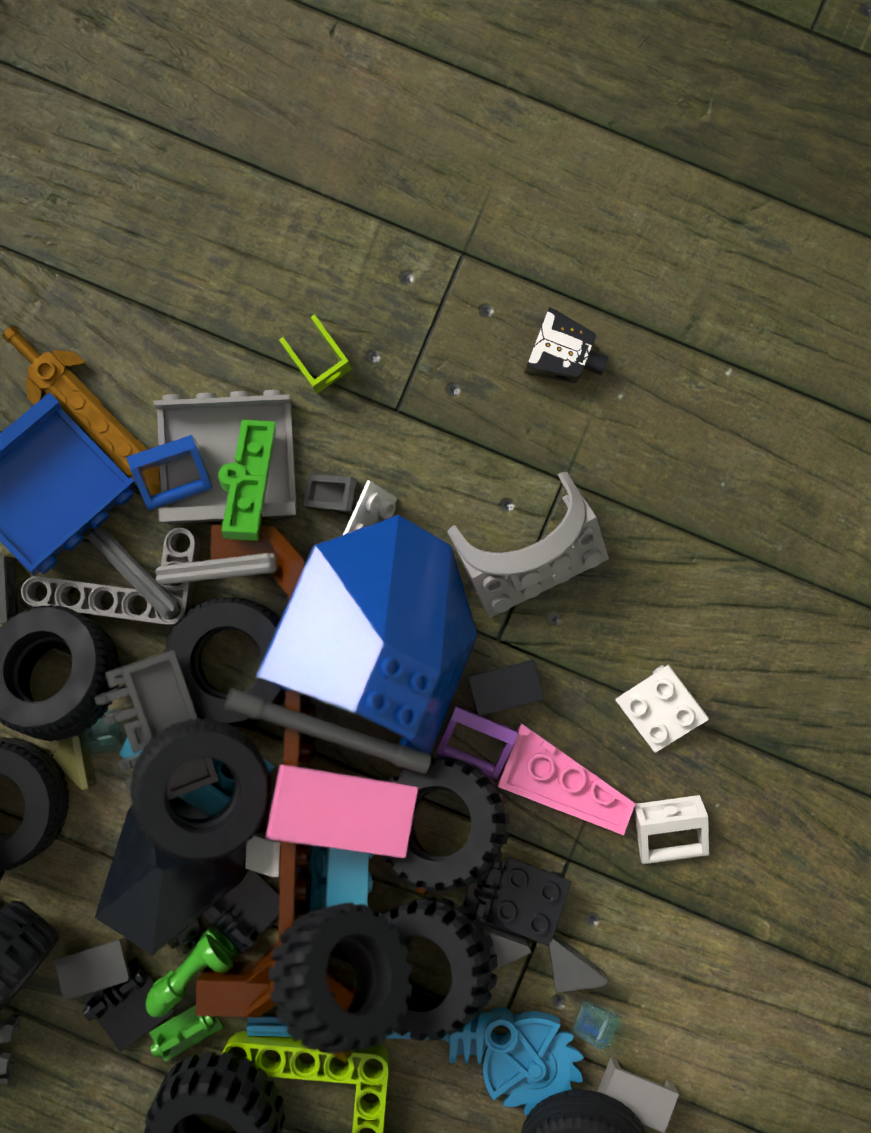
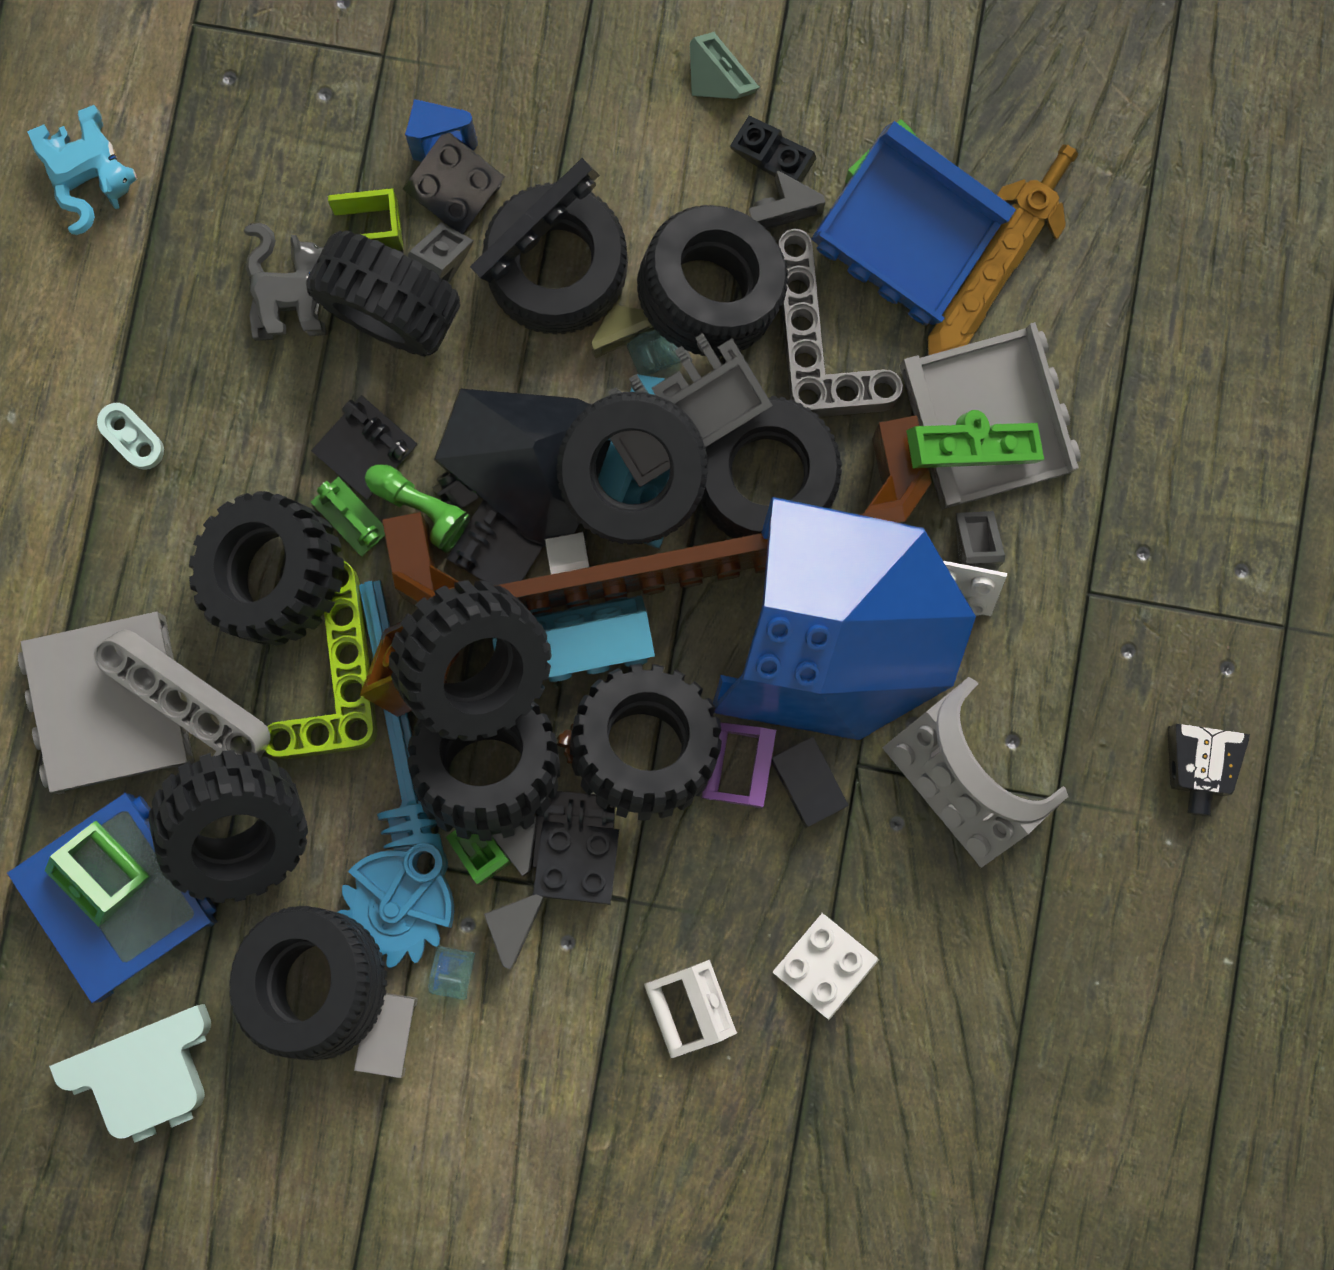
camera: 75 degrees right, 5 degrees down
dark grey panel [54,937,132,1000] -> none
dark grey axle [88,526,180,620] -> none
blue tile [126,435,213,511] -> none
light grey axle [155,553,277,585] -> none
dark grey piece [225,688,431,774] -> none
bright pink tile [266,764,418,858] -> none
lime piece [279,314,352,394] -> none
bright pink wing [497,723,635,835] -> none
none -> bright green slope [446,830,512,885]

